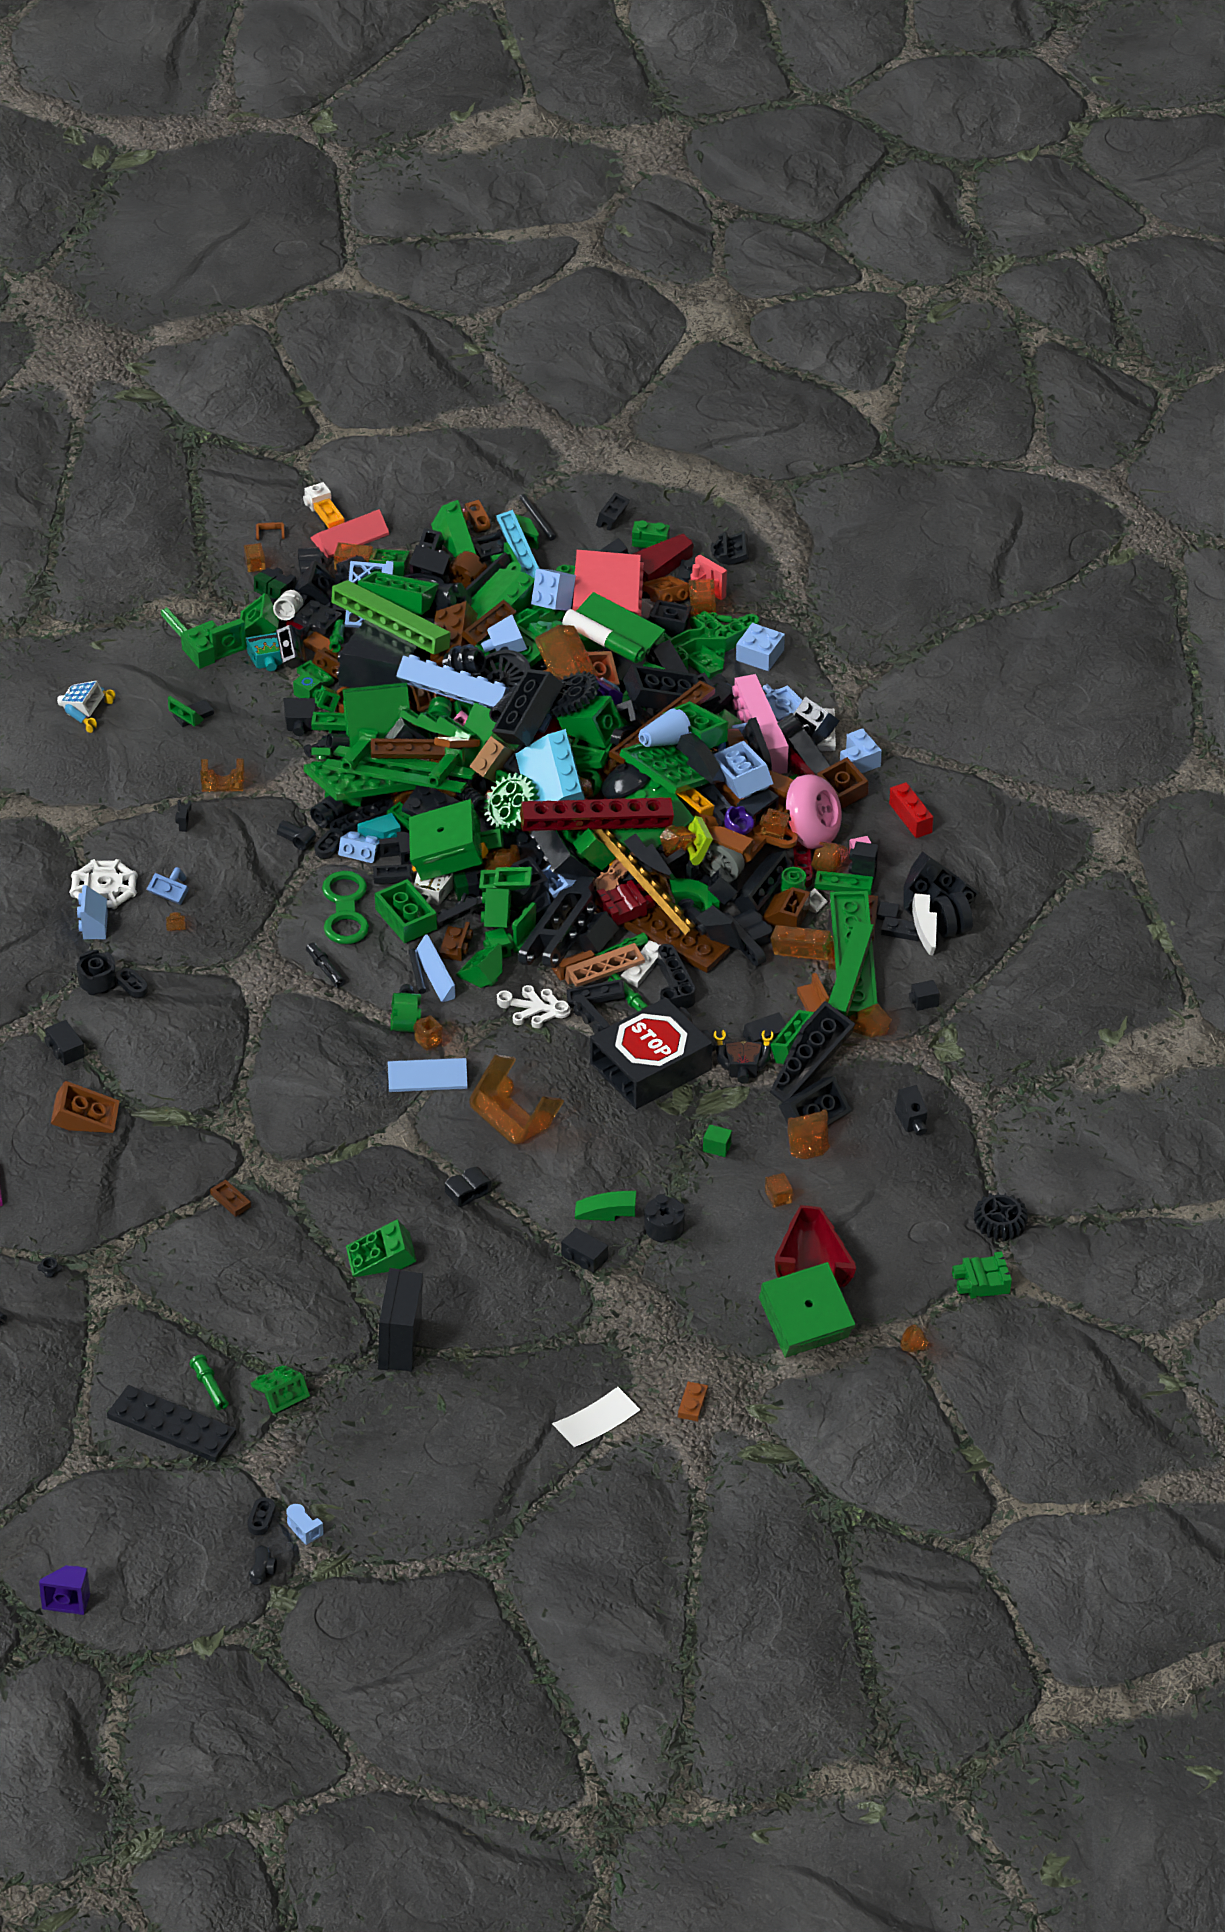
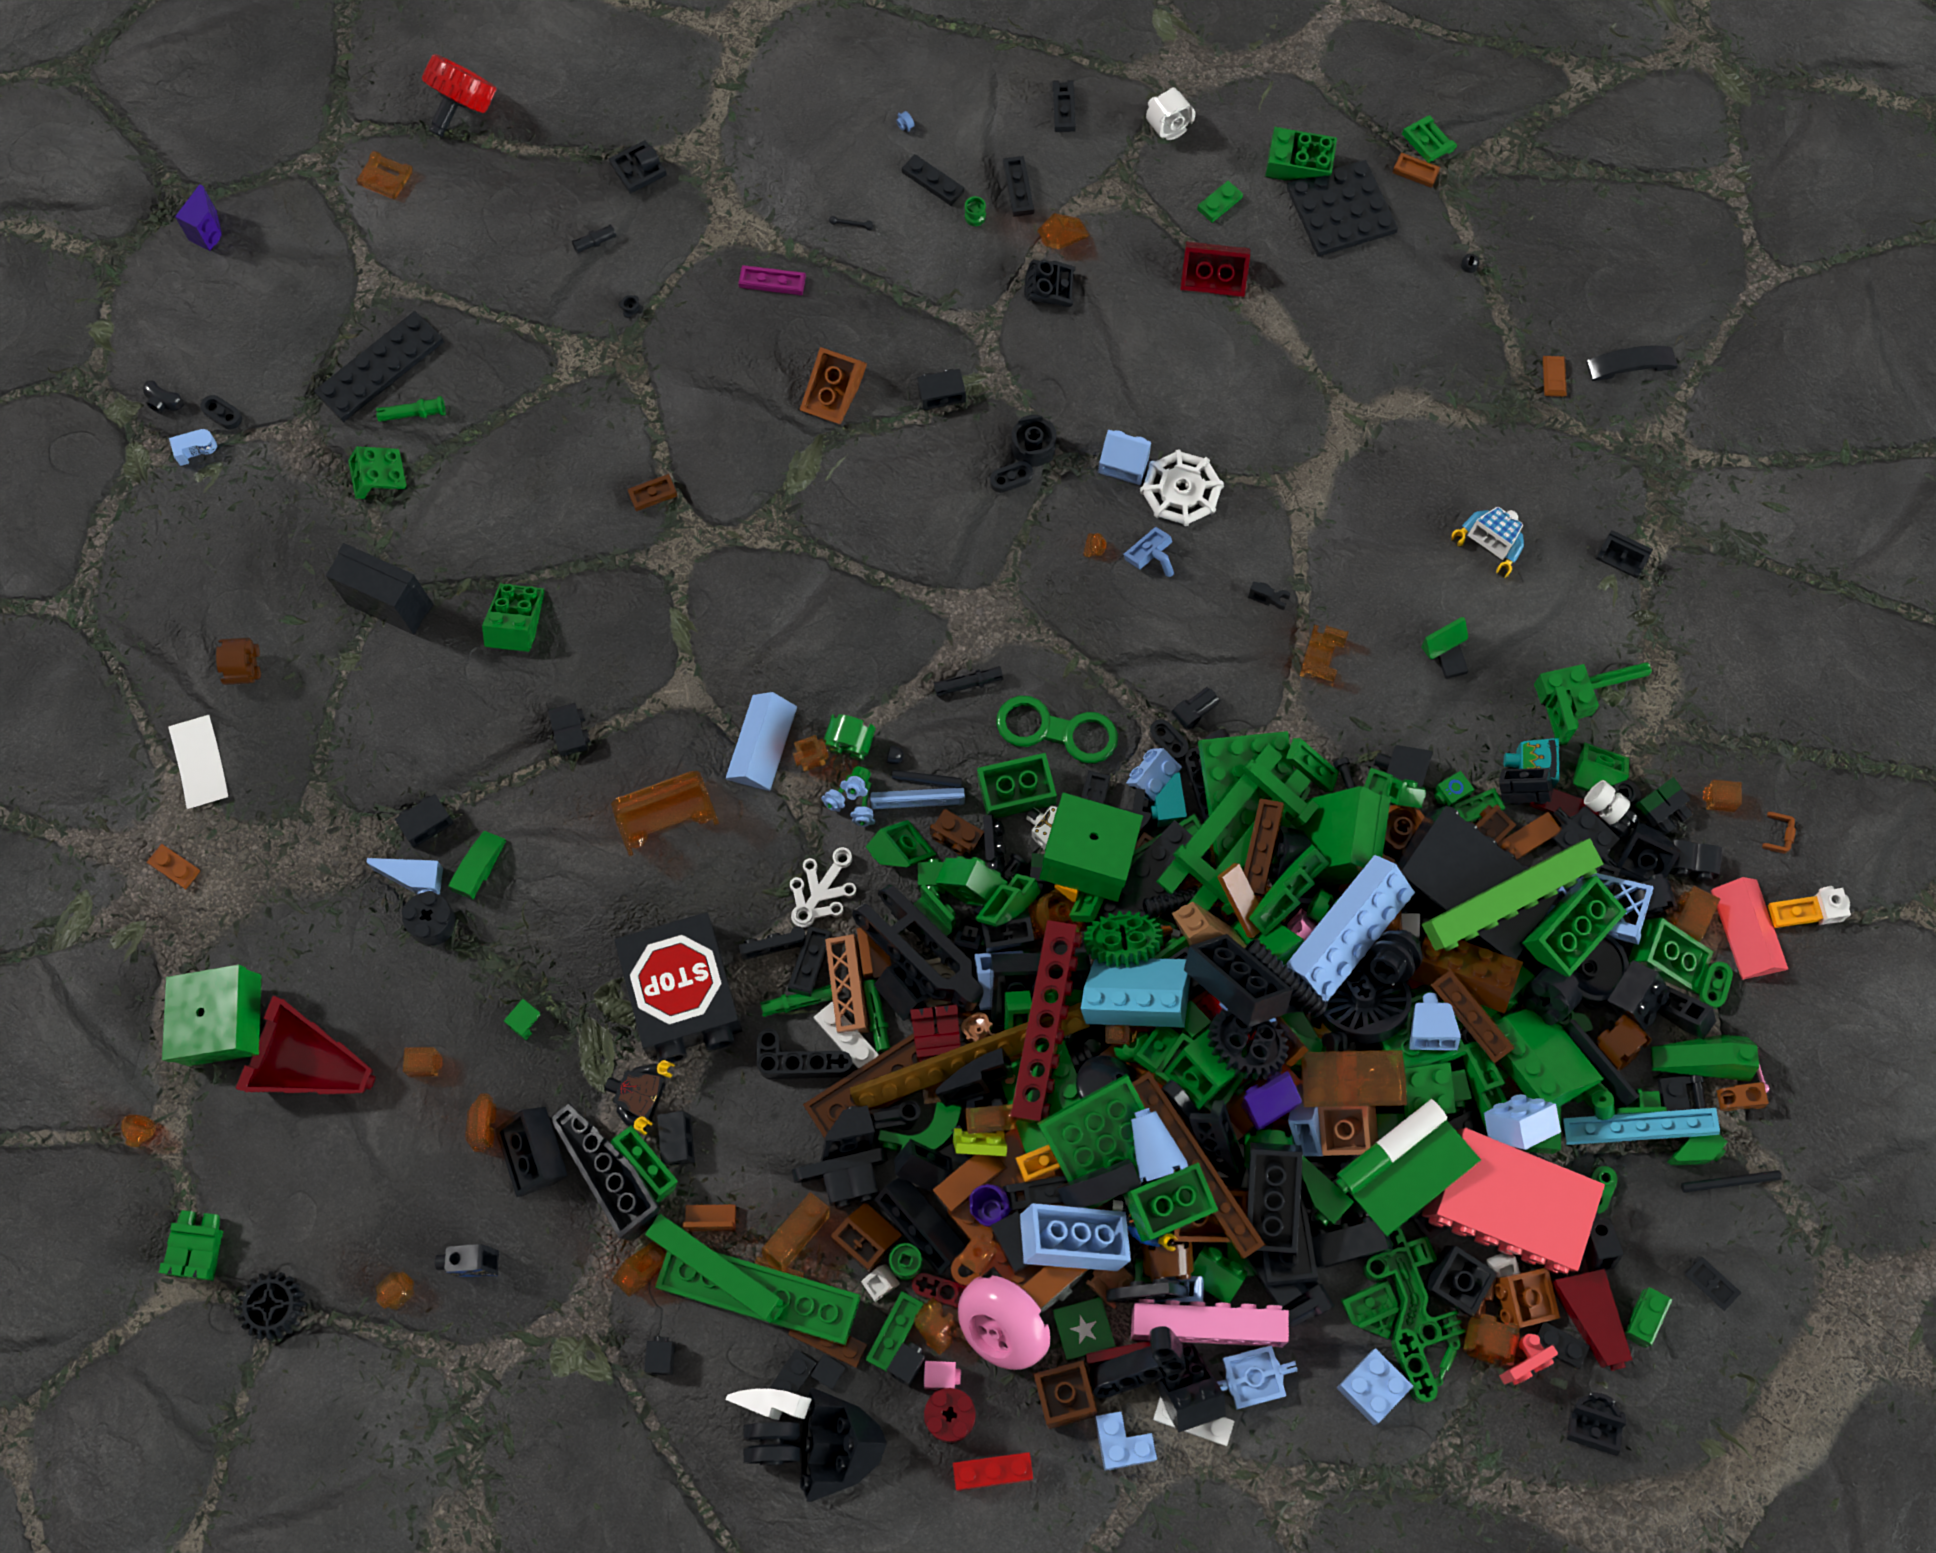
camera: 110 degrees right, 25 degrees up
black piece [318,733,349,751] -> none
green pin [329,619,346,653] -> none
none -> reddish brown brick [216,637,261,685]
none -> light blue slope [367,858,443,895]
none -> clear orange head [376,1272,414,1310]
none -> light blue plant [821,766,875,827]
none -> dark red brick [924,1388,976,1443]
none -> black hinge [1596,530,1653,579]
none -> green plate [1699,962,1733,1009]

